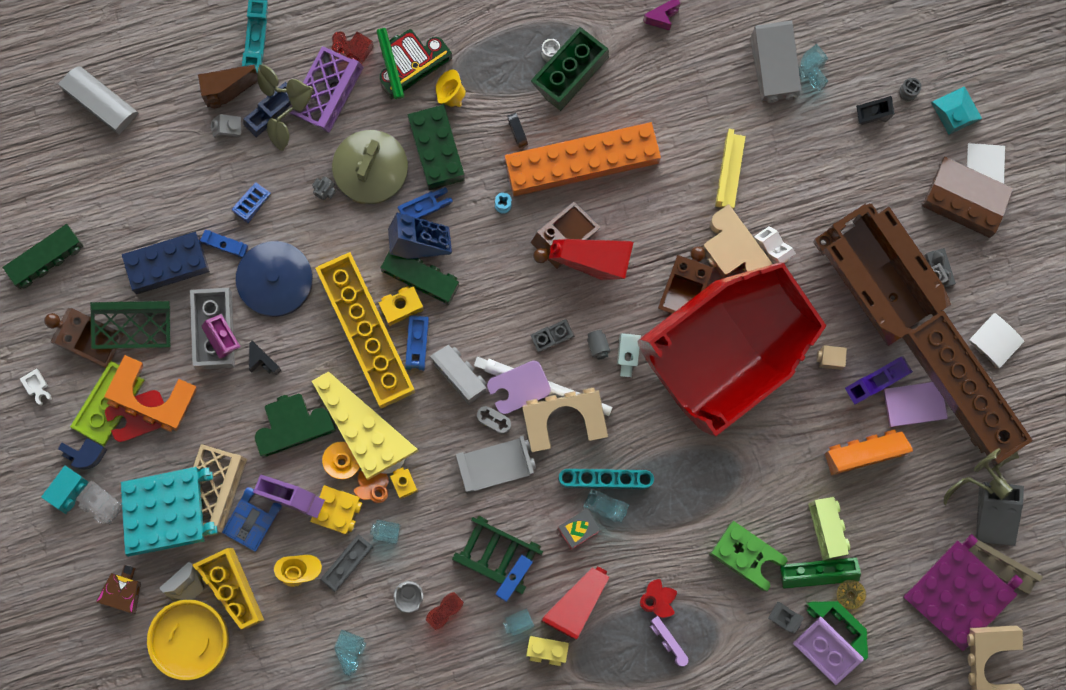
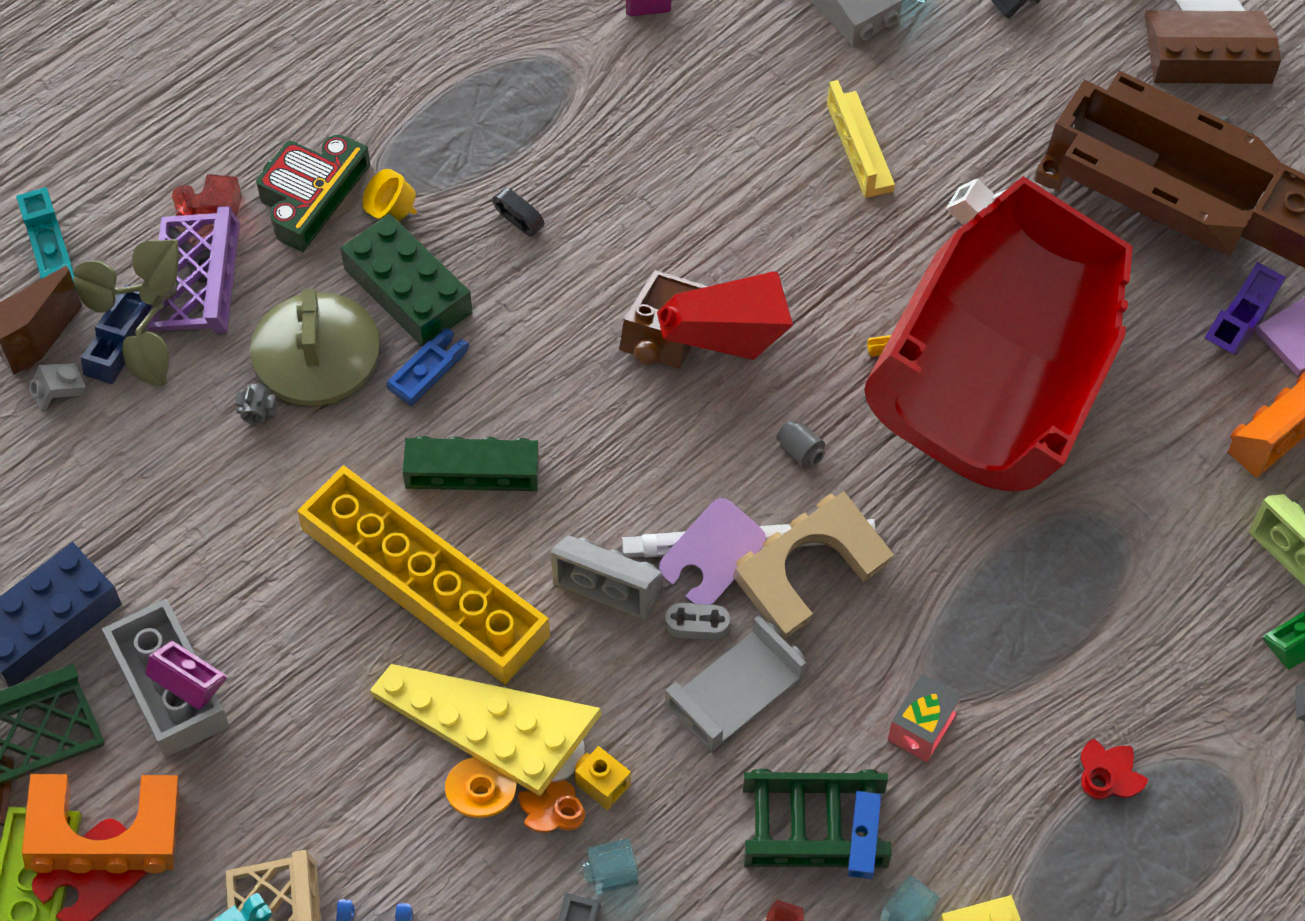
camera: 20 degrees left, 20 degrees down
blue piece [200,230,248,258] -> none
slope [232,182,271,223] -> none
dark blue dish [236,241,313,317] -> none
black slope [249,340,281,375] -> none
medium lavender brick [253,475,325,518] -> none
dark green brick [255,393,336,458] -> none
yellow plate [310,485,362,535] -> none
green axle [376,28,404,99] -> none
yellow brick [378,286,424,326] -> none
dark blue slope [388,213,452,259] -> none
blue plate [405,316,429,371] -> none
medium azure bush [495,193,512,214] -> none
orange brick [505,122,661,197] -> none
dark grey slope [530,319,575,352] -> none
dark green slope [531,27,609,111] -> none
white wheel [541,39,560,62] -> none
slope [541,566,609,640] -> none
teal beam [558,469,654,489] -> none
clear light blue brick [583,490,629,523] -> none
light aqua torso [617,333,641,377] -> none
lavender plate [650,616,688,666] -> none
reddish brown slope [658,246,713,314] -> none
tan brick [703,204,772,278] -> none
bright green brick [709,521,788,591] -> none
tan brick [817,346,847,370] -> none

